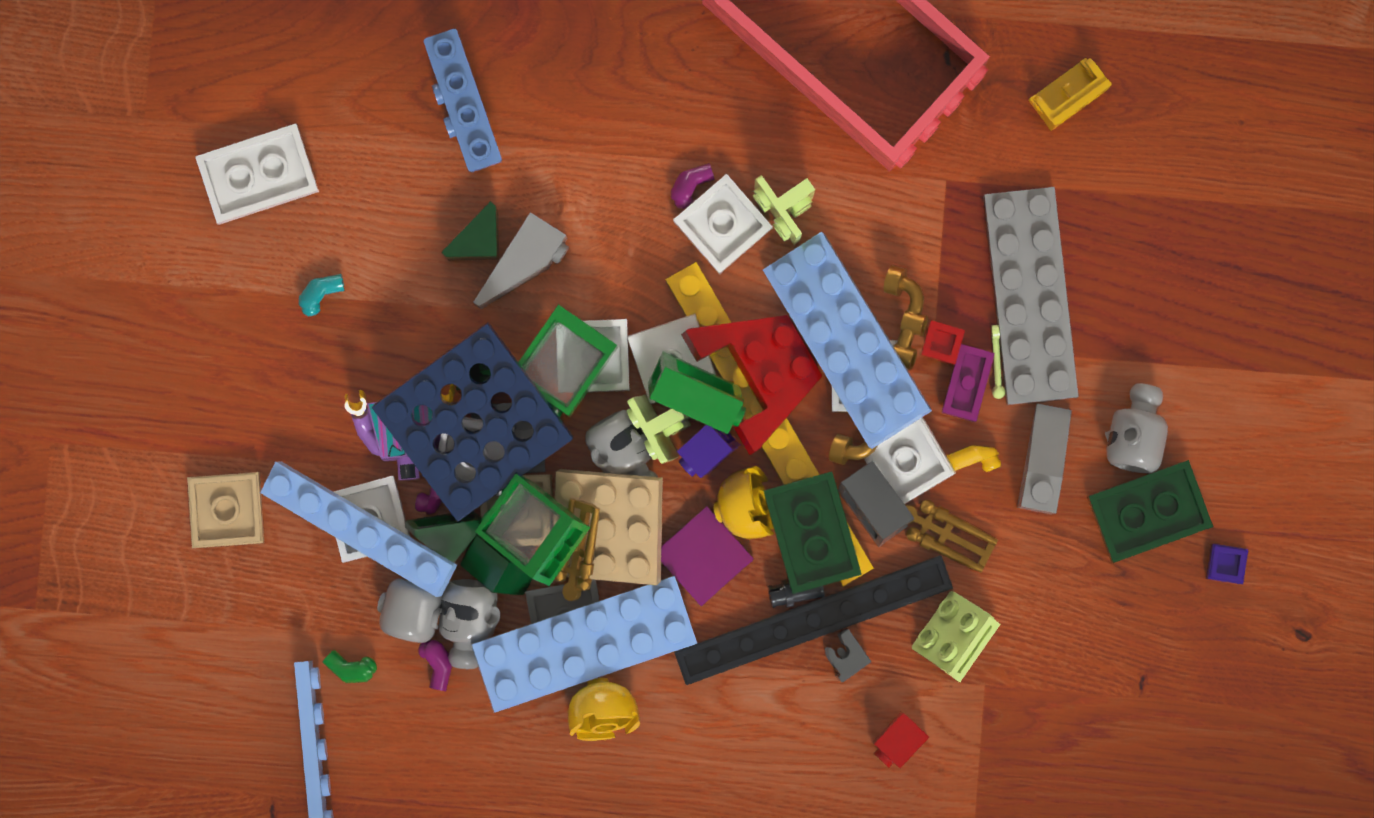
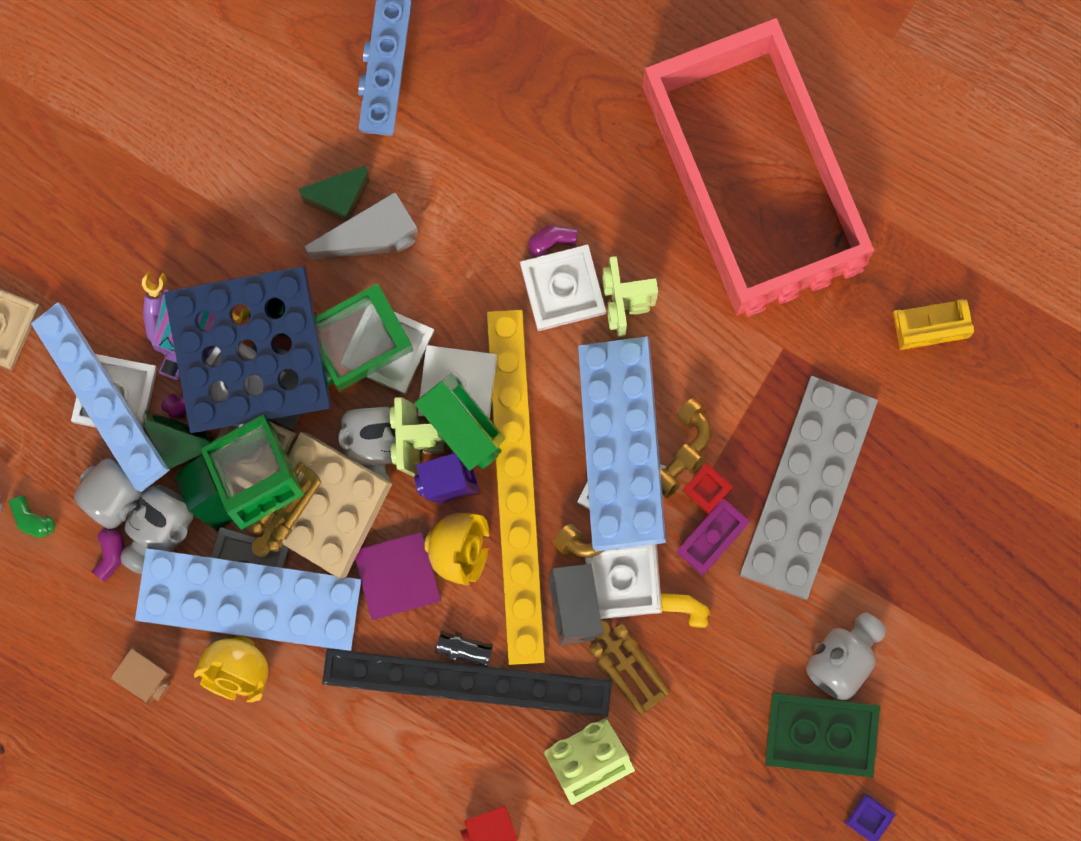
camera: 25 degrees right, 5 degrees down
white plate [195,124,319,225] -> none
teal arm [298,274,345,316] -> none
red wing [681,315,822,455] -> none
dark green plate [763,471,862,594] -> none
dark grey hinge [825,629,871,683] -> none
yellowish green hinge [991,325,1006,399] -> none
light grey slope [1017,404,1072,514] -> none
none -> medium nougat brick [111,648,171,704]

